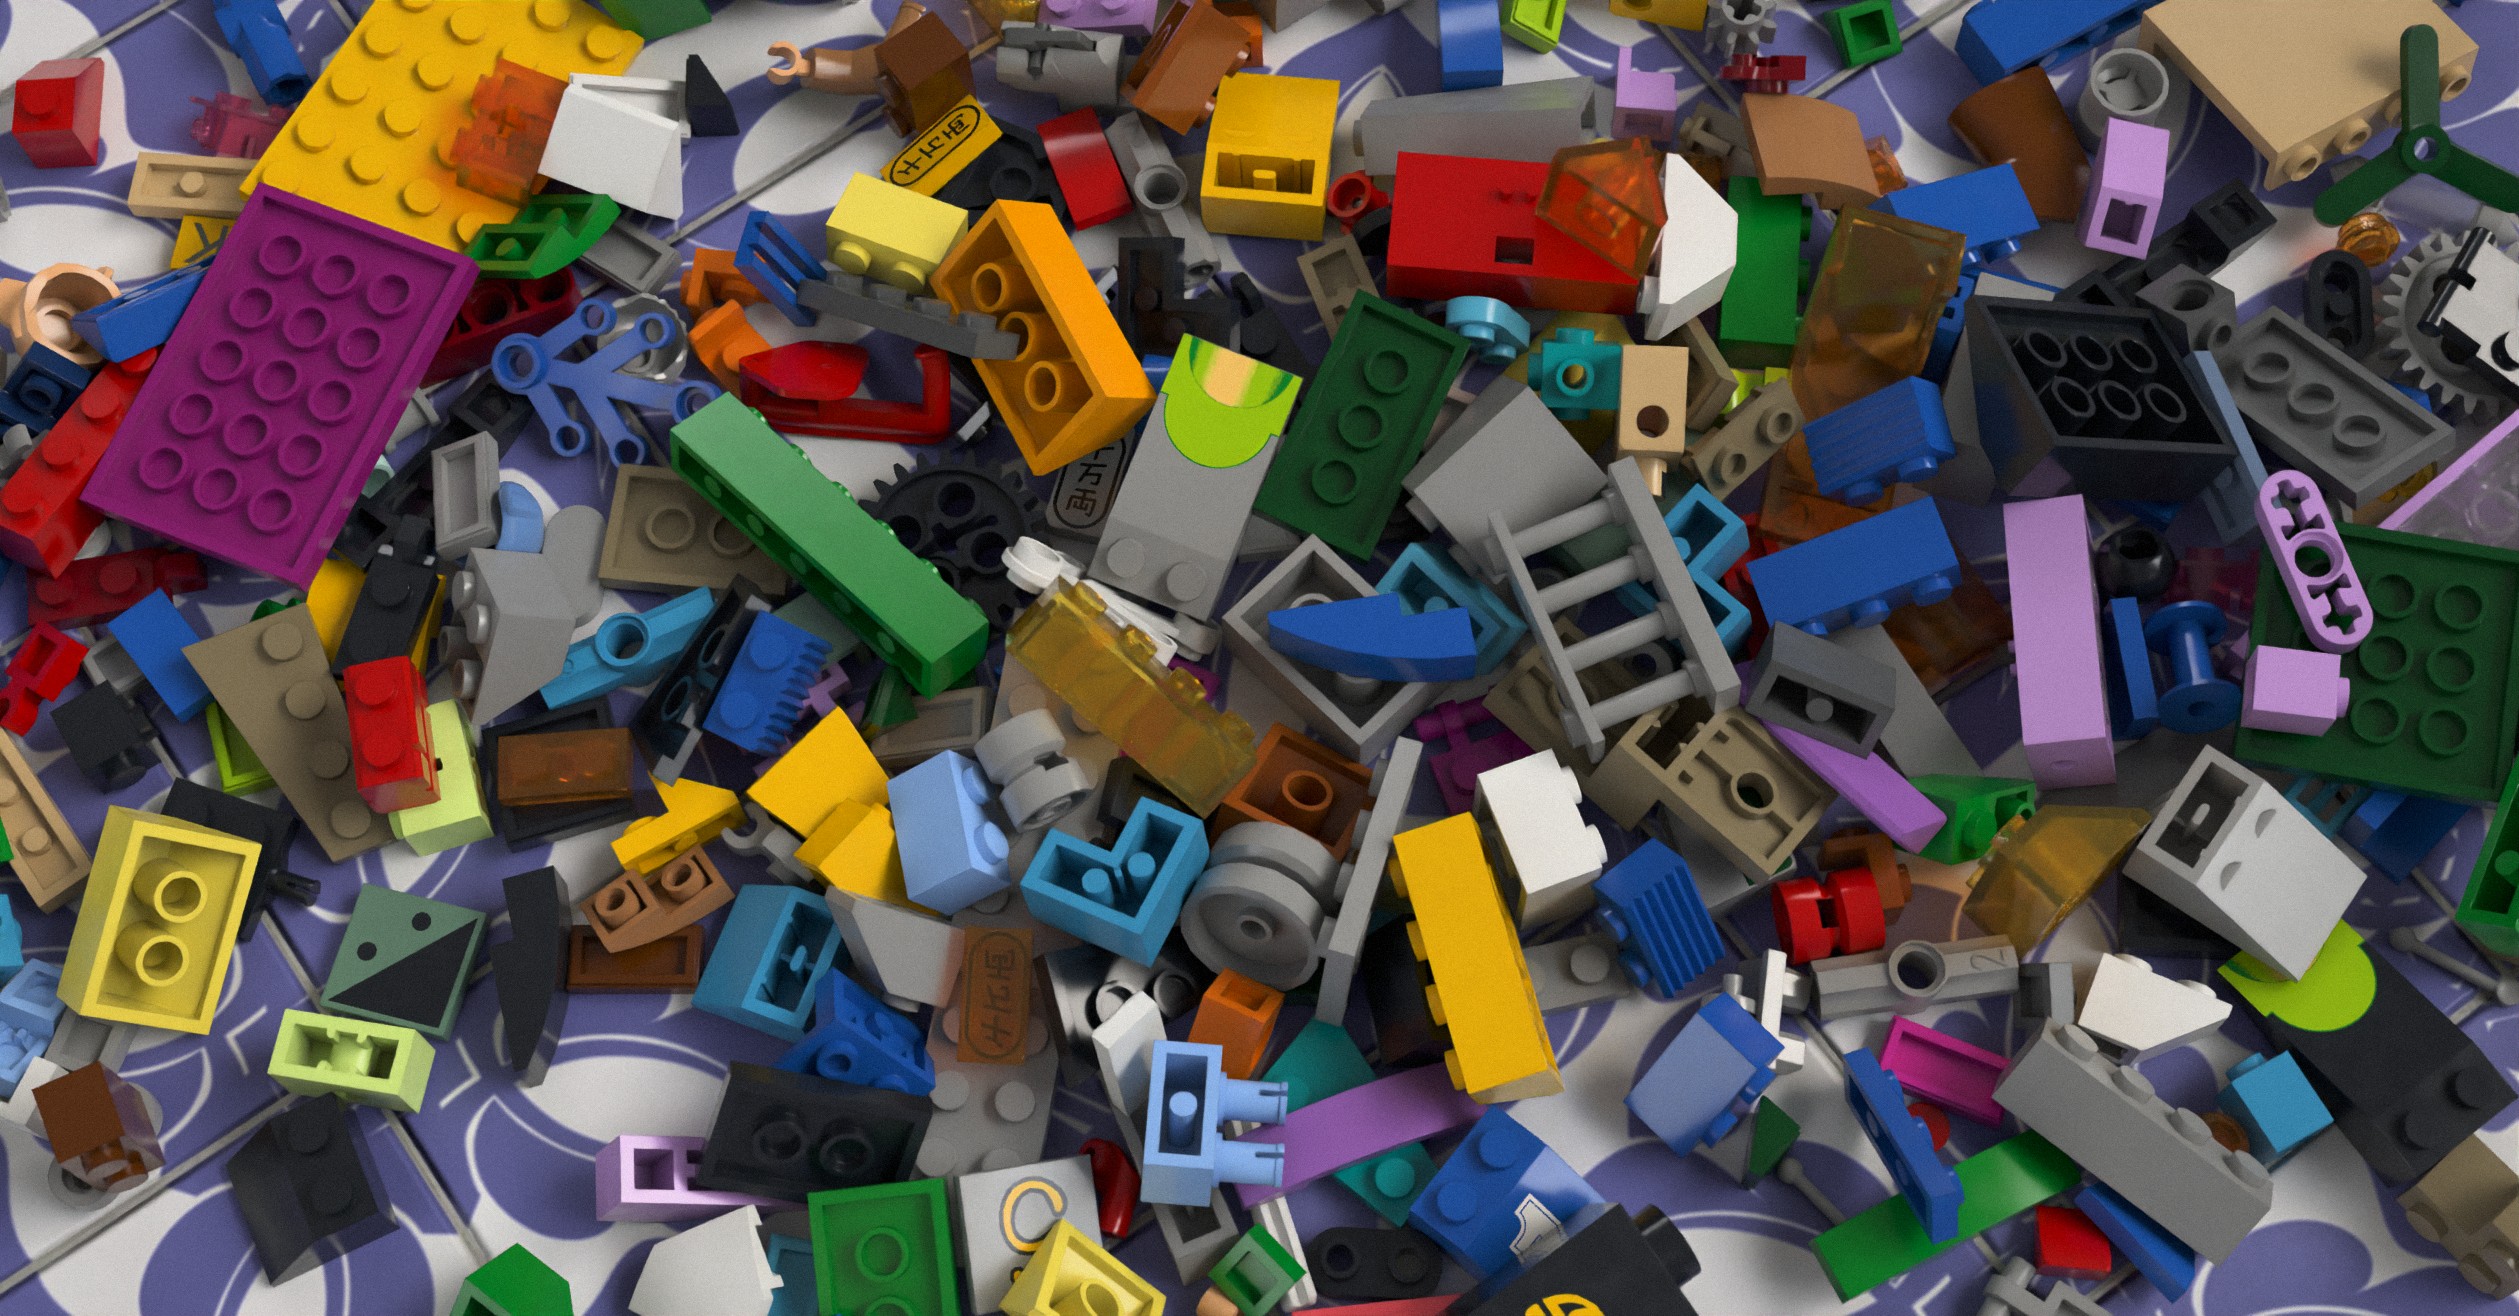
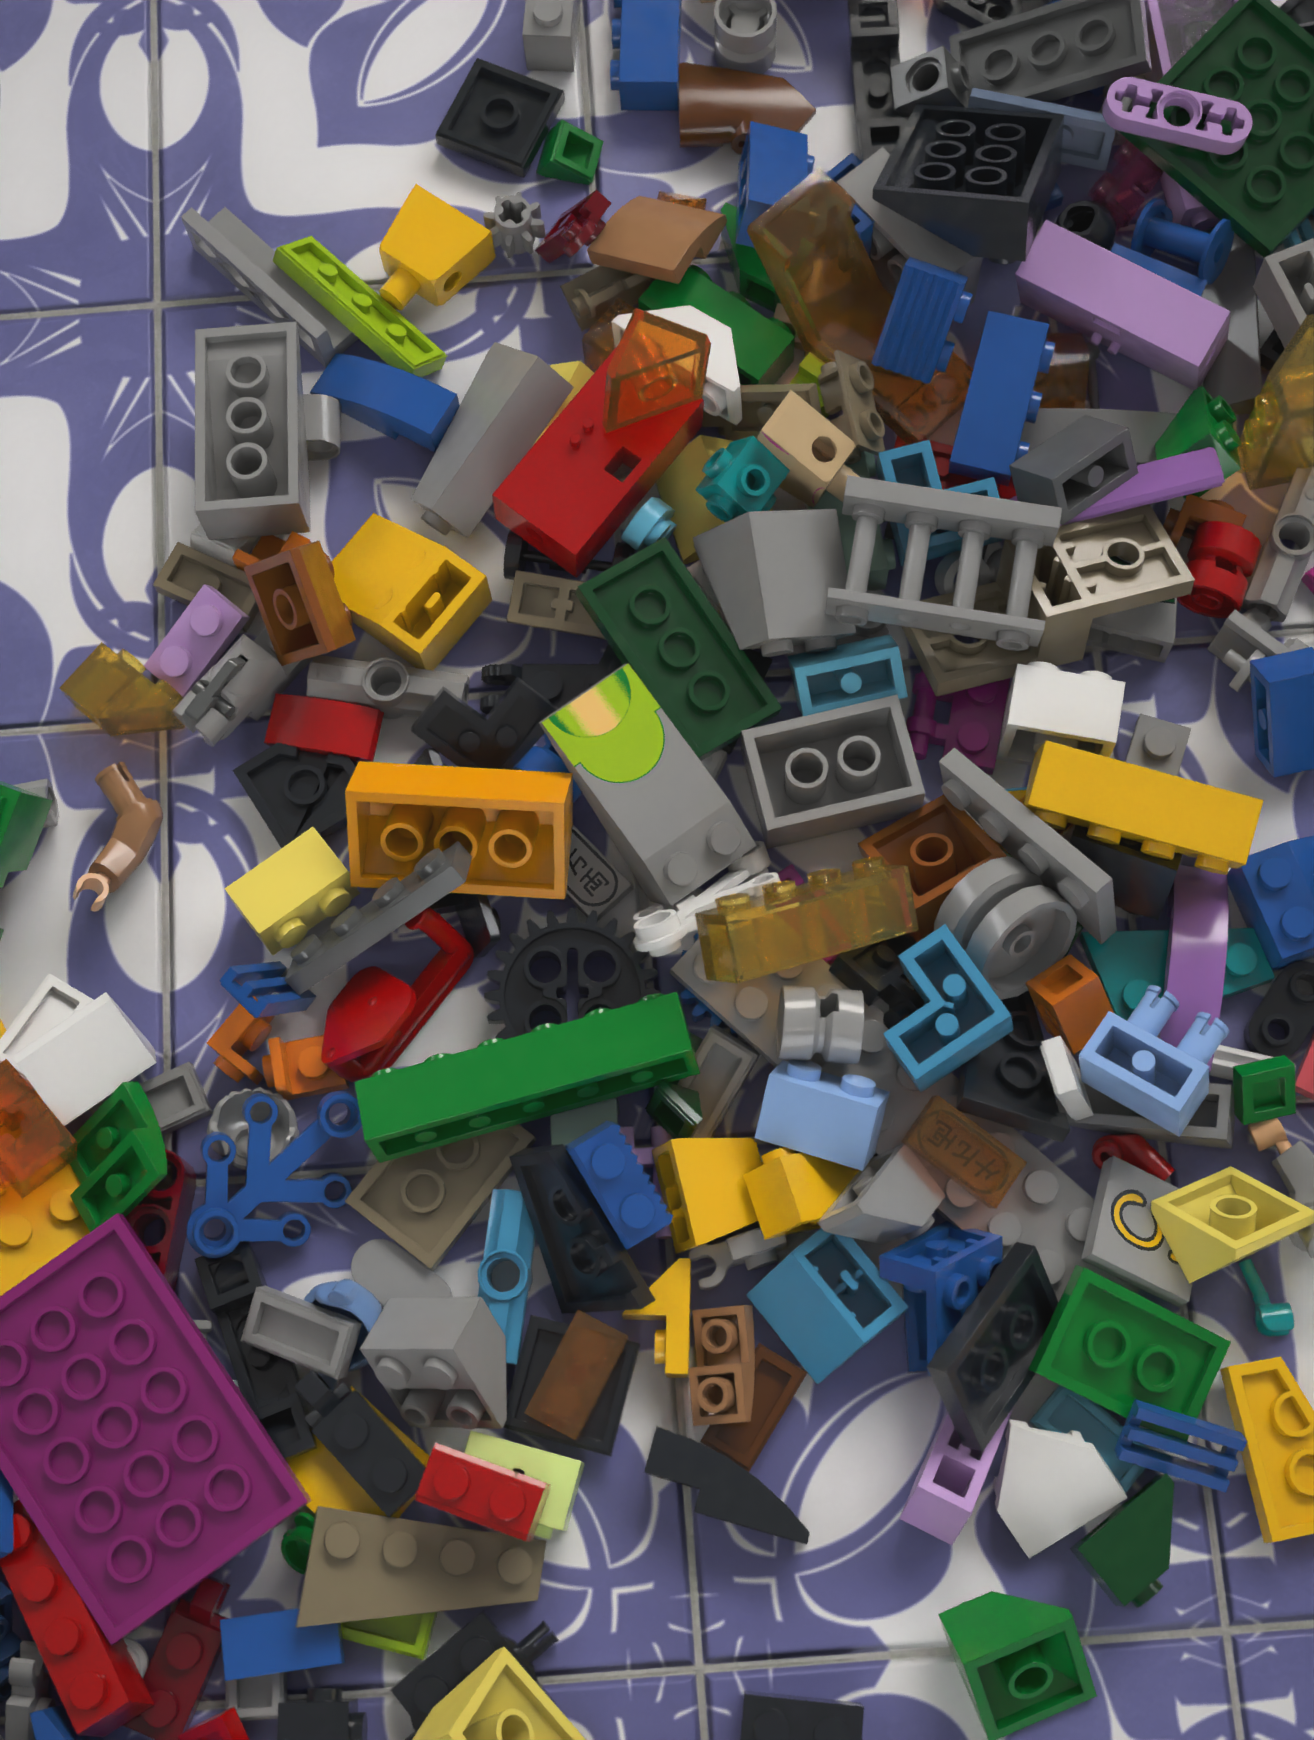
camera: 55 degrees left, 5 degrees up
yellowish green brick [267,1008,436,1114] -> none
tile [319,883,492,1042] -> none
black slope [685,54,740,137] -> none
reddish brown brick [873,10,978,141] -> none
yellow tile [879,93,1003,197] -> none
blue slope [1267,592,1477,683] -> none
red plate [1326,170,1392,236] -> none
blue brick [1590,837,1725,999] -> none
lavender panel [1611,46,1678,142] -> none
lavender slope [2074,117,2170,259] -> none
lavender brick [2241,645,2350,737] -> none

